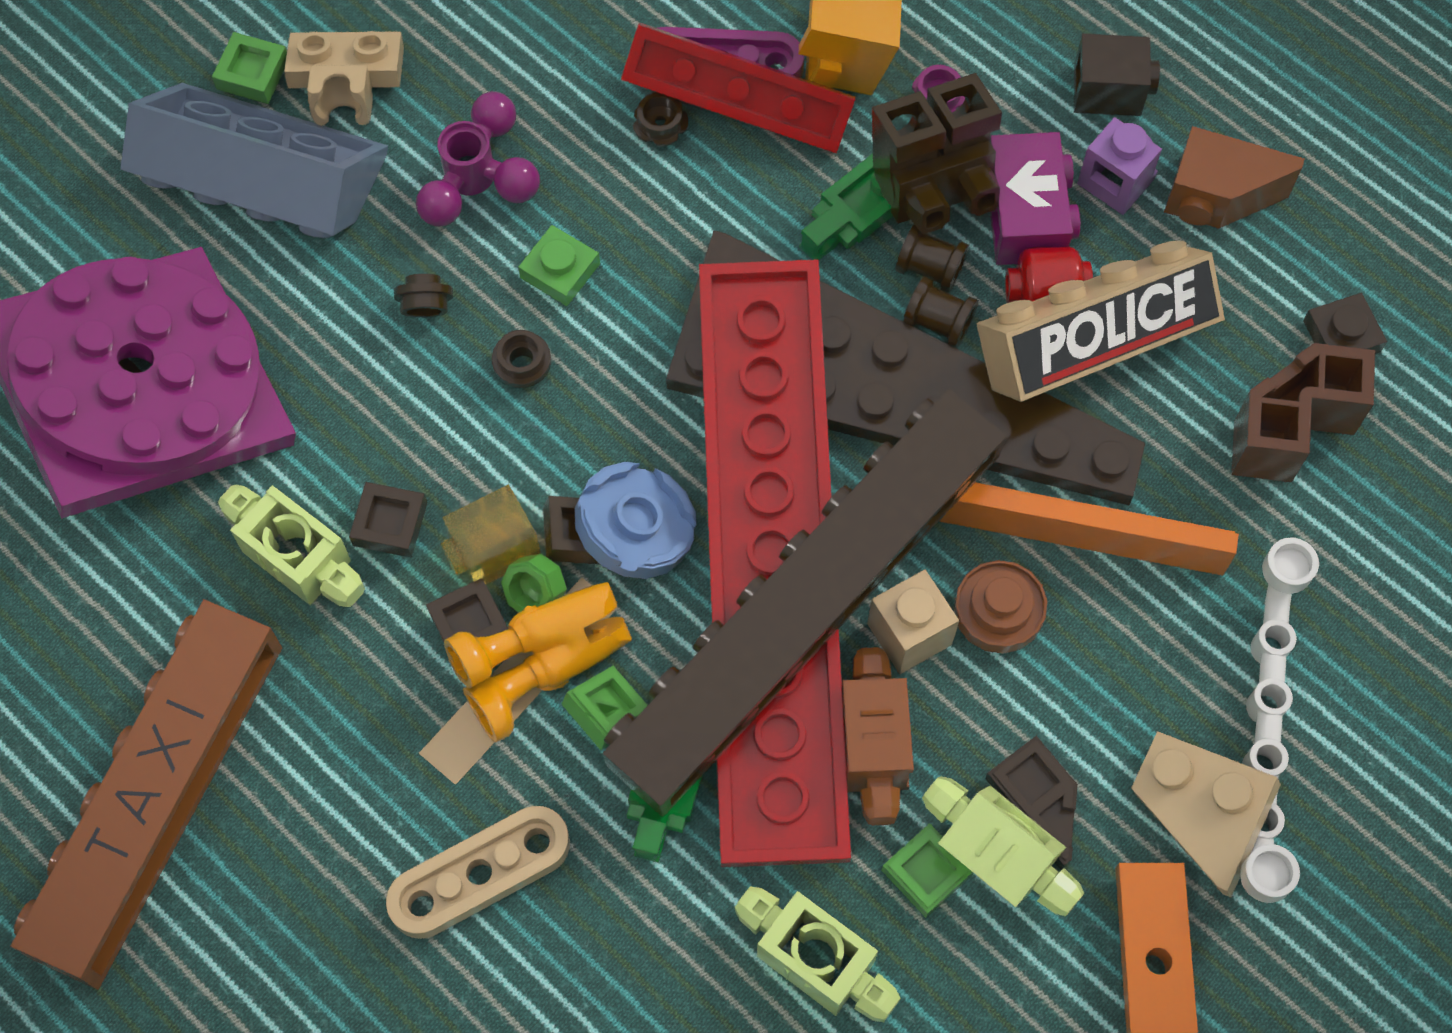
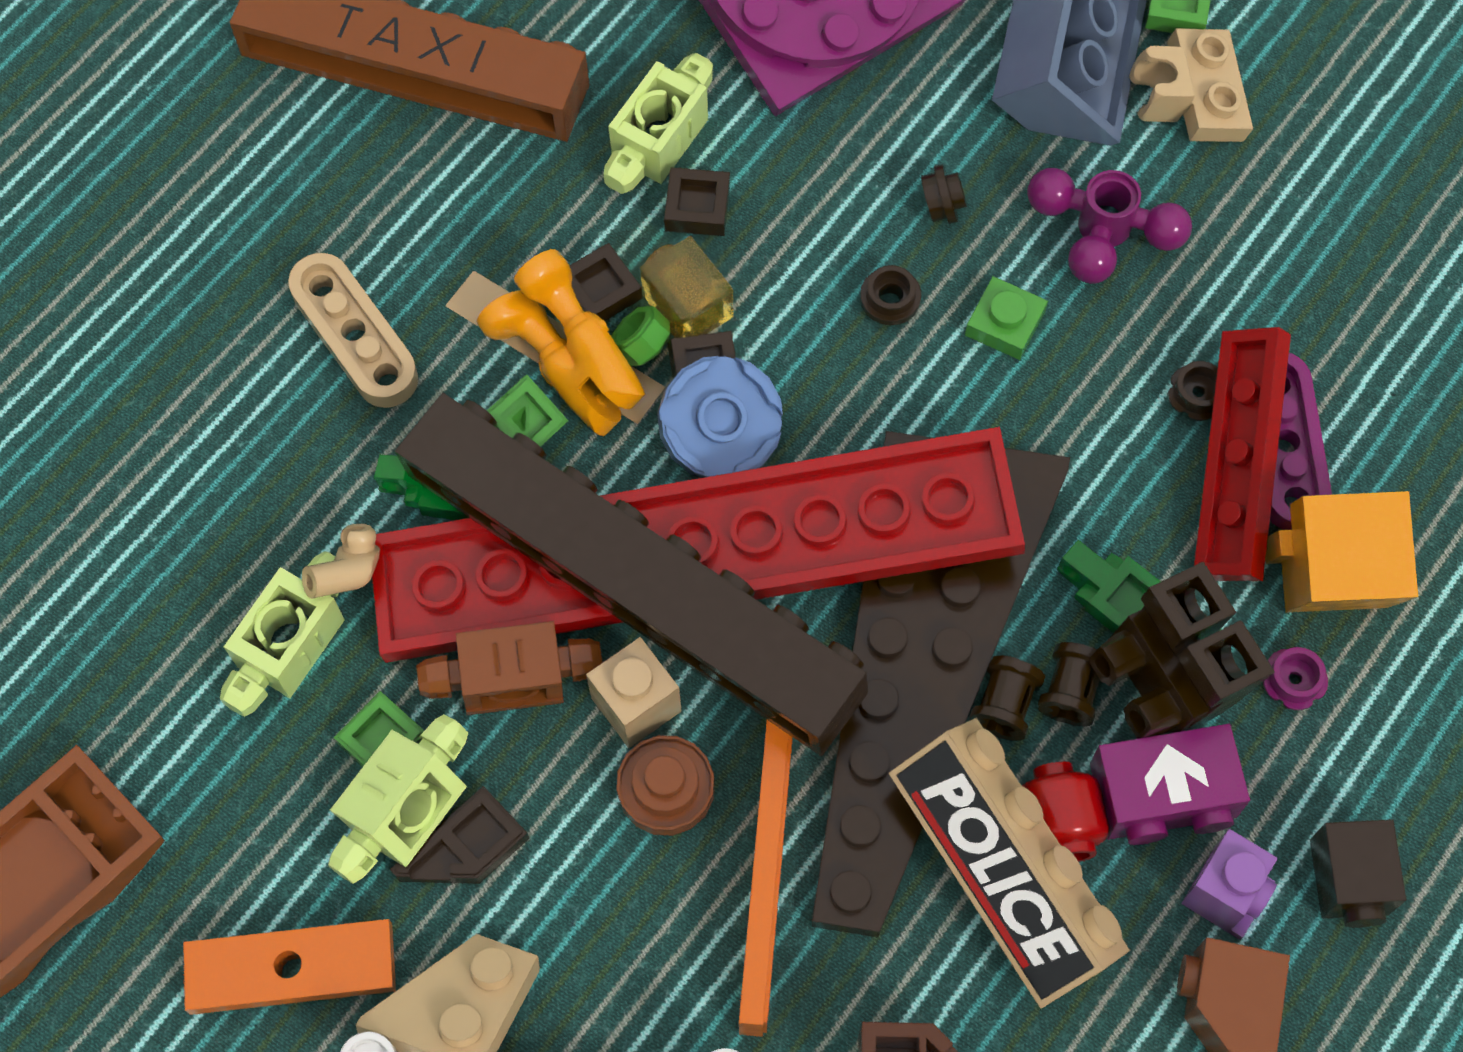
camera: 85 degrees right, 0 degrees up
none -> tan arm [302,524,380,599]

